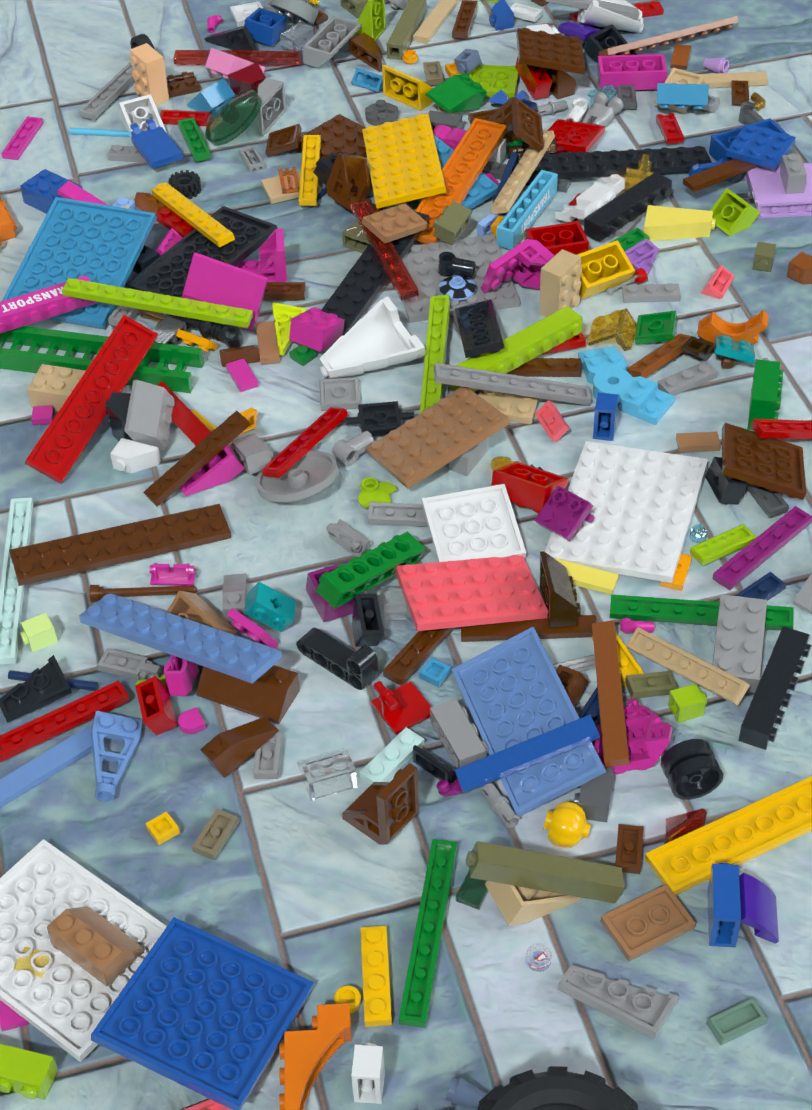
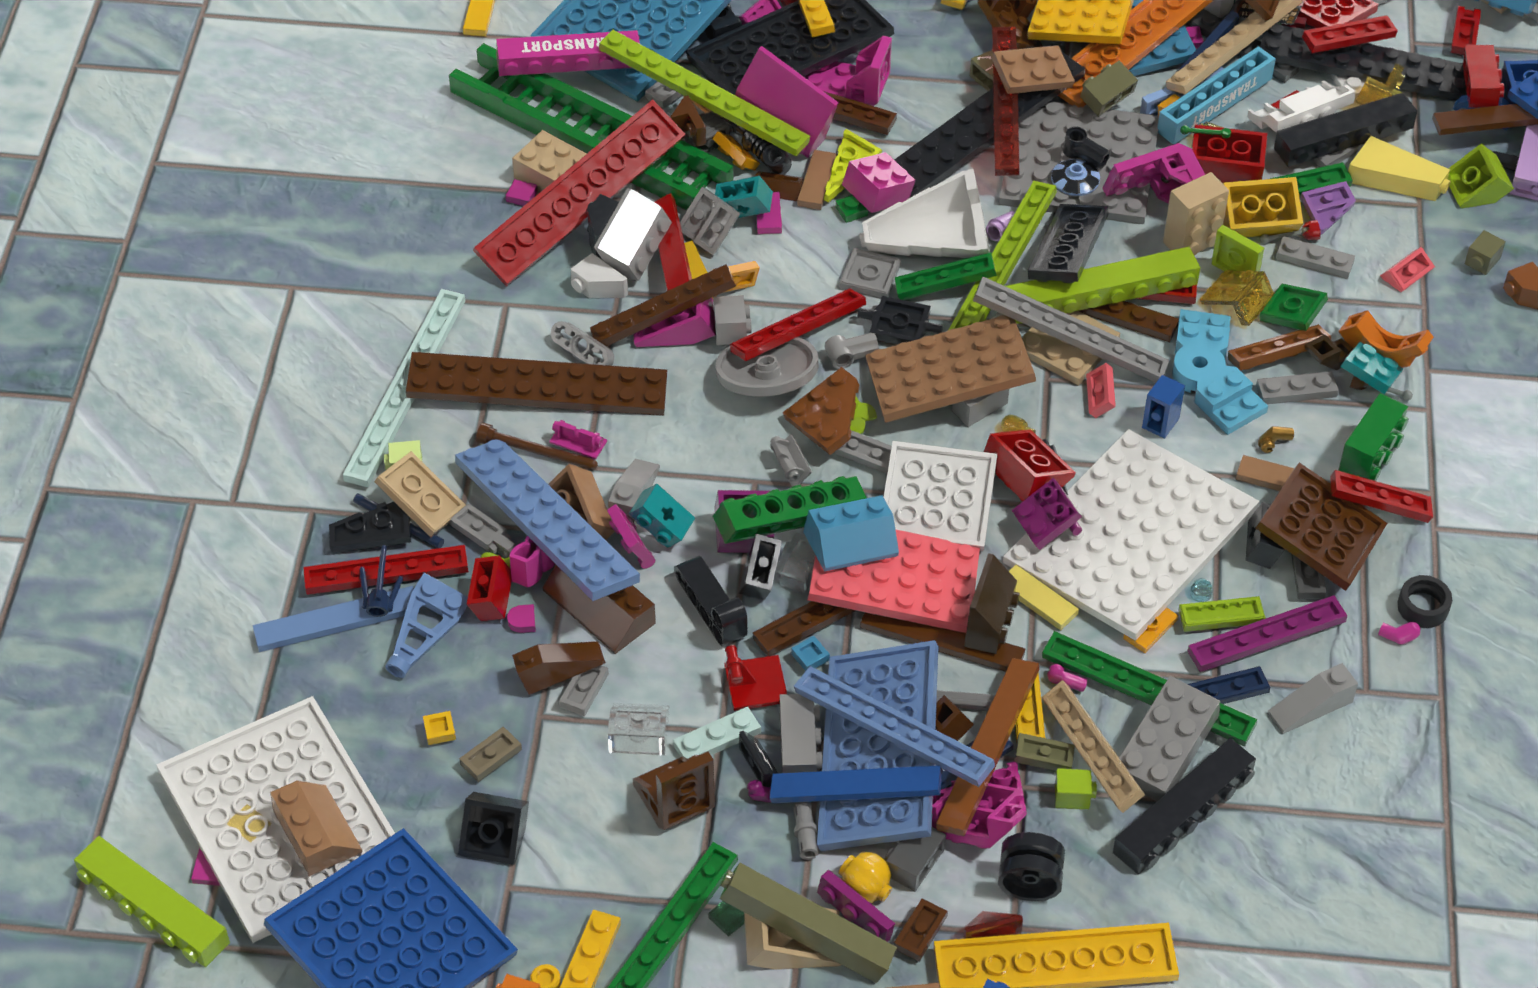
camera: 20 degrees right, 5 degrees up
none -> dark blue plant [359,545,403,617]
none -> tan tile [374,451,466,537]
none -> black slope [458,792,529,865]
none -> light grey beam [551,321,614,366]
none -> reddish brown slope [670,95,706,146]
none -> light grey slope [680,187,740,255]
none -> teal brick [715,176,773,218]
none -> dark orange plate [783,367,860,455]
none -> medium blue plate [794,666,995,787]
none -> dark azure slope [803,495,899,572]
none -> magenta plate [817,869,895,942]
none -> green plate [895,252,997,300]
none -> lavender cone [986,211,1015,241]
none -> green hinge [1180,125,1231,138]
none -> lime plate [1211,225,1264,287]
none -> pearl gold arm [1258,426,1294,453]
none -> red plate [1302,15,1398,53]
none -> red brick [1462,45,1504,107]

